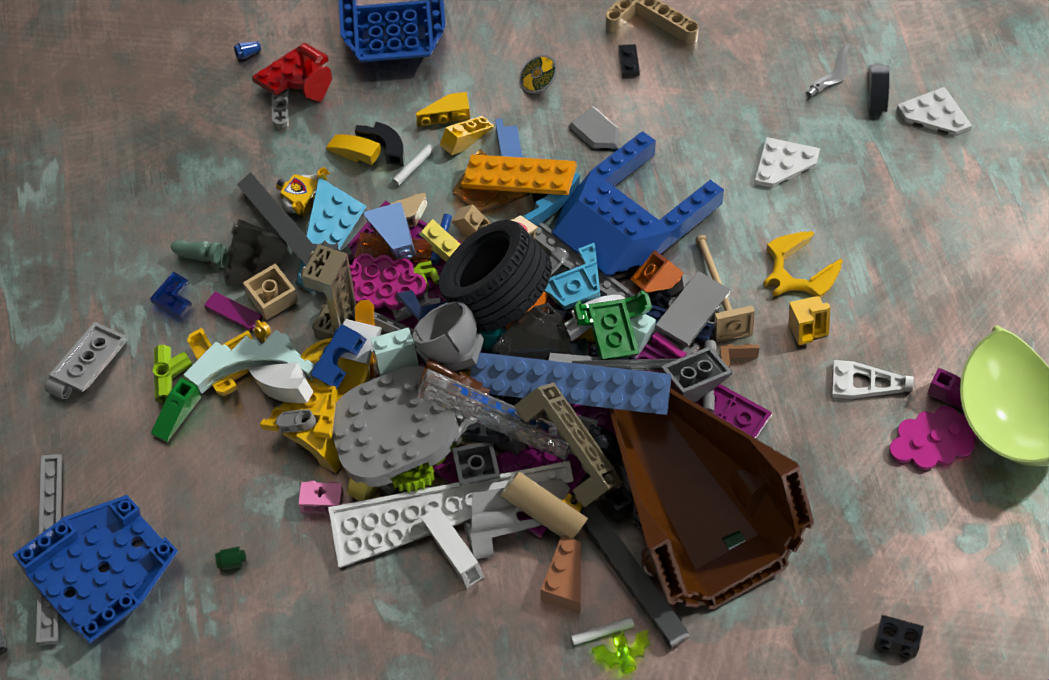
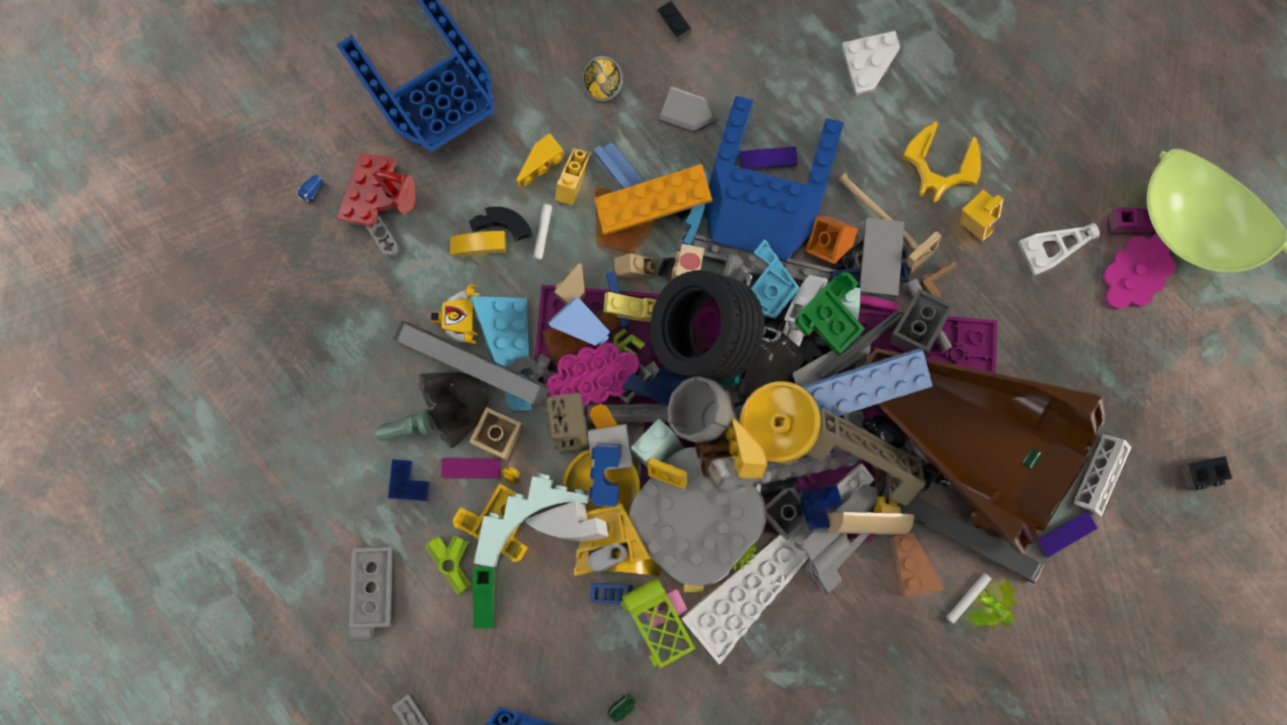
camera: 30 degrees left, 20 degrees up
white slope [421,506,484,589] -> none
none -> blue slope [590,583,633,605]
none -> lime piece [620,577,695,668]
none -> yellow plate [648,458,687,489]
none -> yellow slope [726,419,767,478]
none -> dark purple tile [740,146,798,170]
none -> yellow dish [740,382,821,463]
none -> clear blue plate [799,486,843,532]
none -> dark purple tile [1036,511,1098,558]
none -> white fence [1073,434,1131,517]

